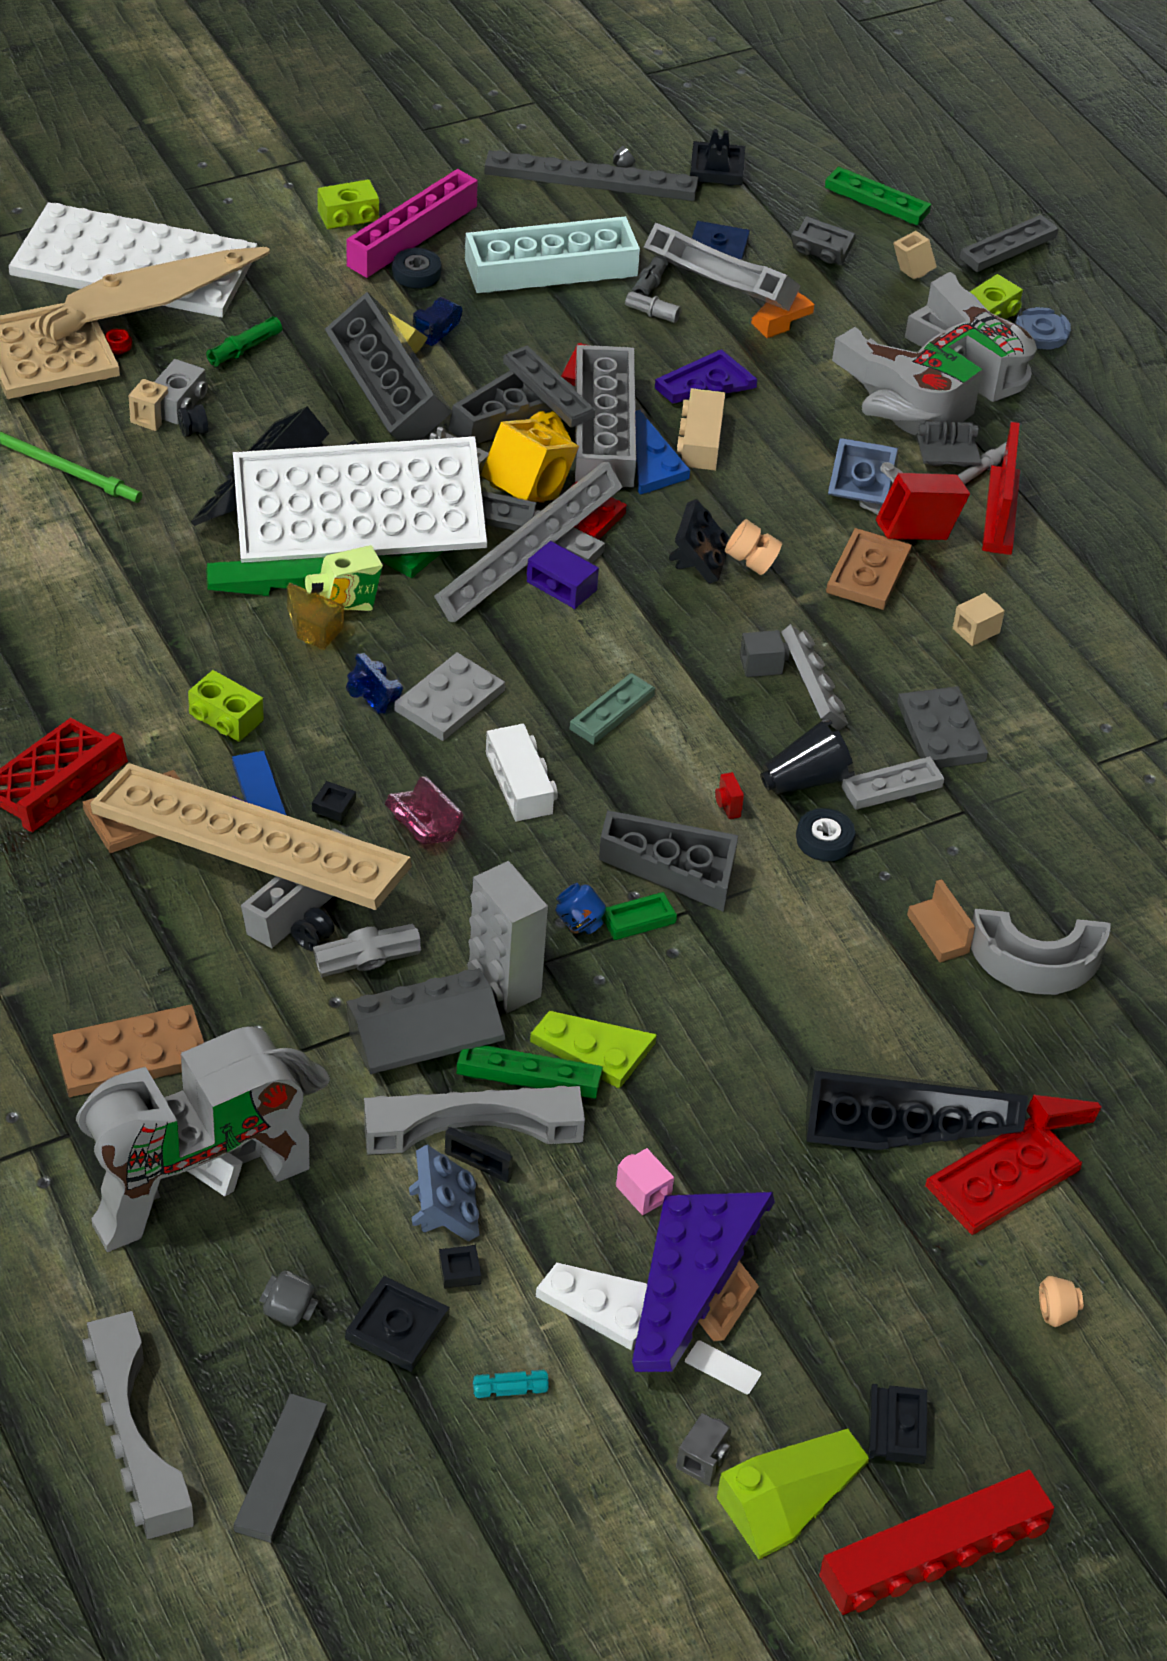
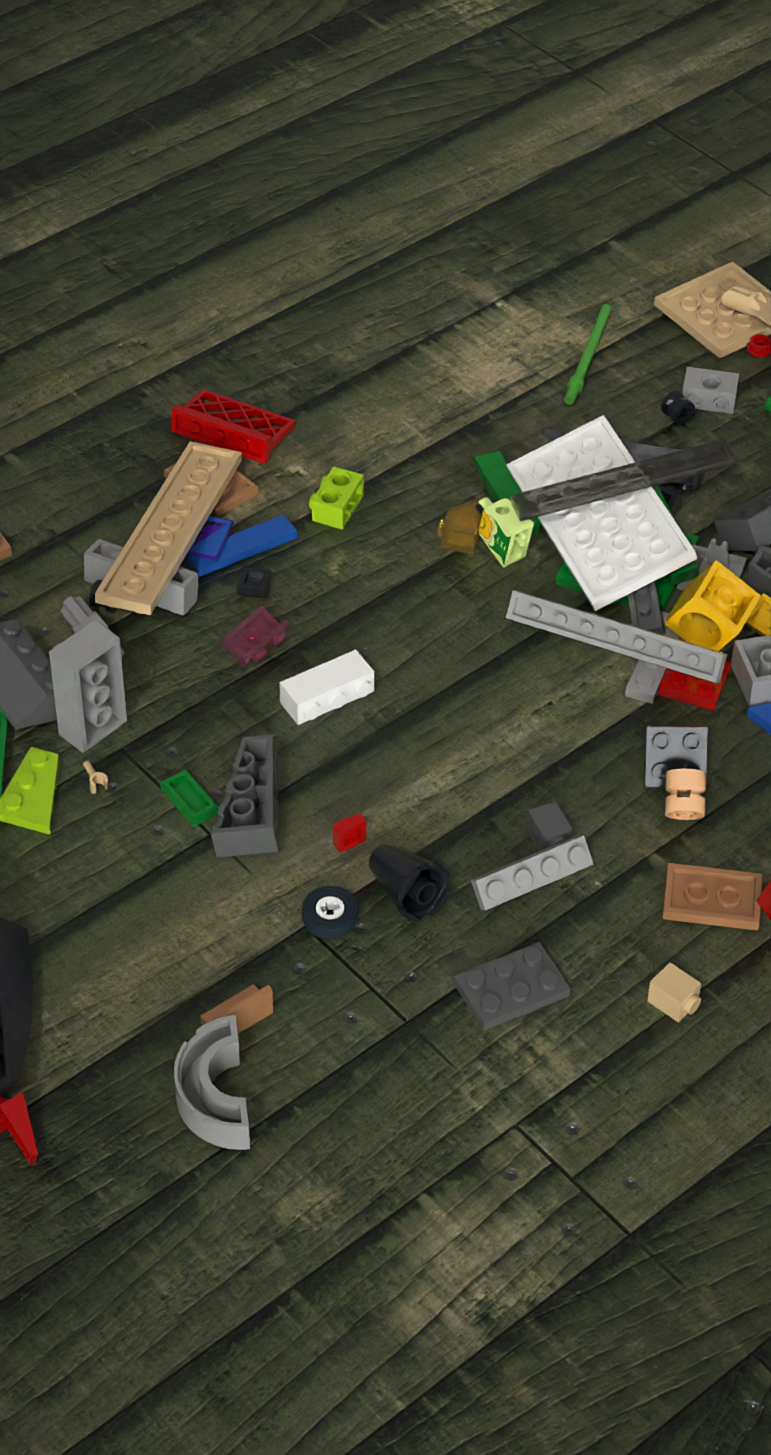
camera: 80 degrees right, 0 degrees up
tan bracket [128,379,168,431] -> none
clear blue hips [346,653,403,714] -> none
light grey plate [395,652,505,741] -> none
dark purple brick [527,541,599,609] -> none
blue head [555,883,606,934] -> none
sand green tile [569,673,655,745] -> none
light grey plate [842,756,944,810] -> none
none -> tan hand [83,761,108,794]
none -> clear smoke plate [511,439,734,521]

